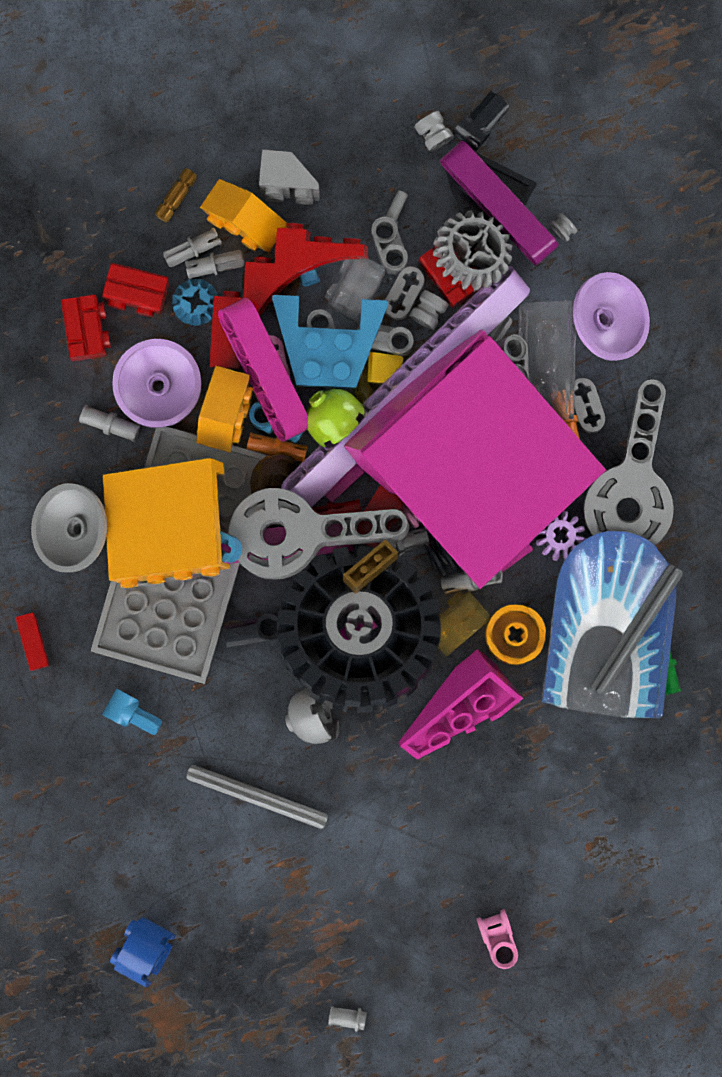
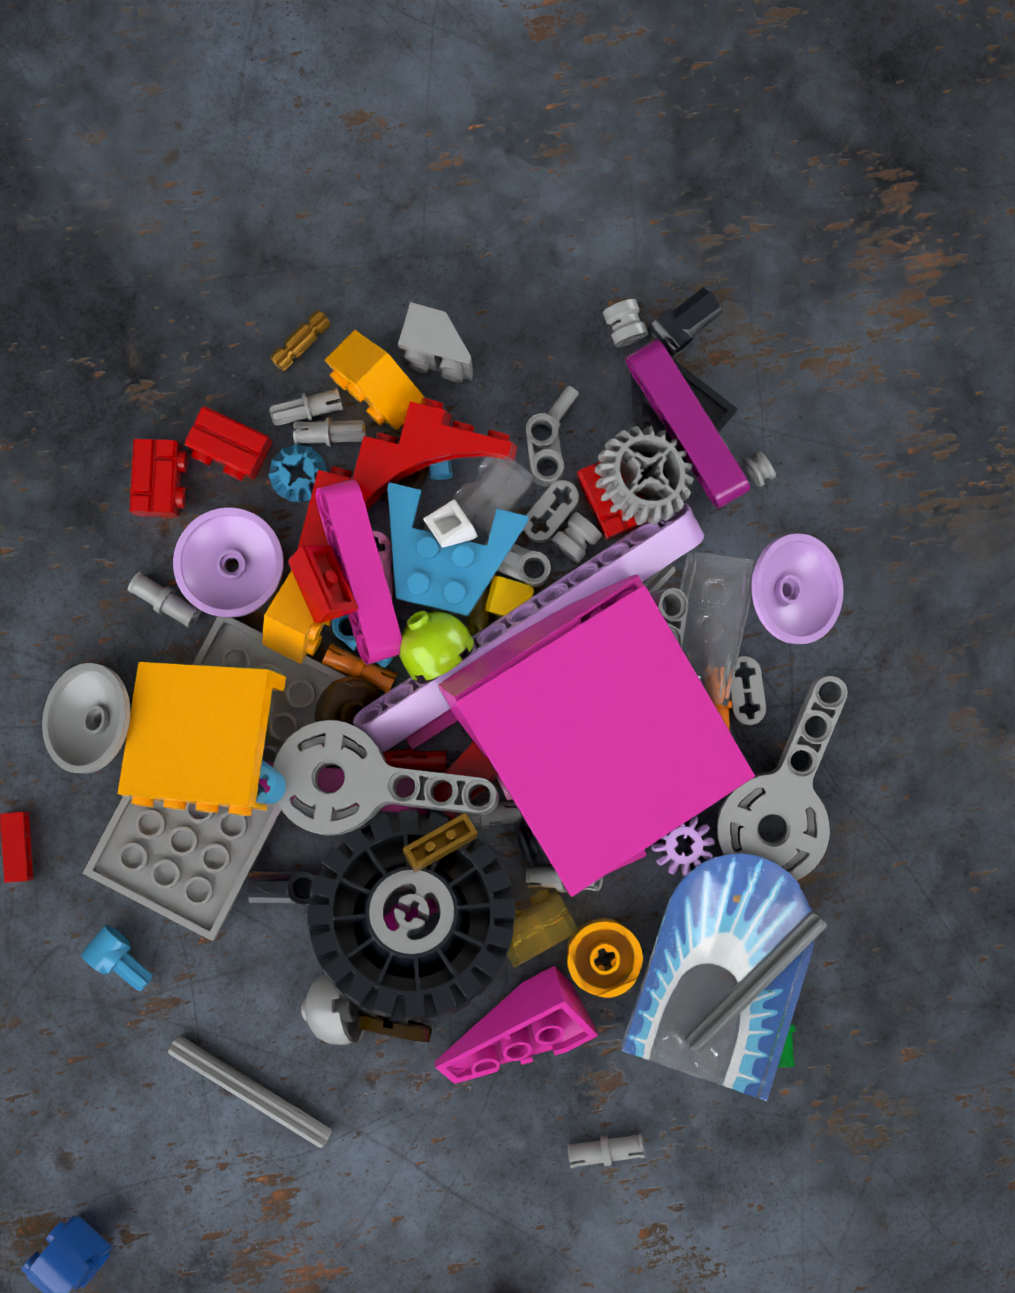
camera: 15 degrees right, 0 degrees up
none -> red slope [289,545,359,623]
none -> dark brown tile [357,1013,432,1042]
none -> white slope [423,499,478,548]
none -> light grey pin [567,1133,645,1168]

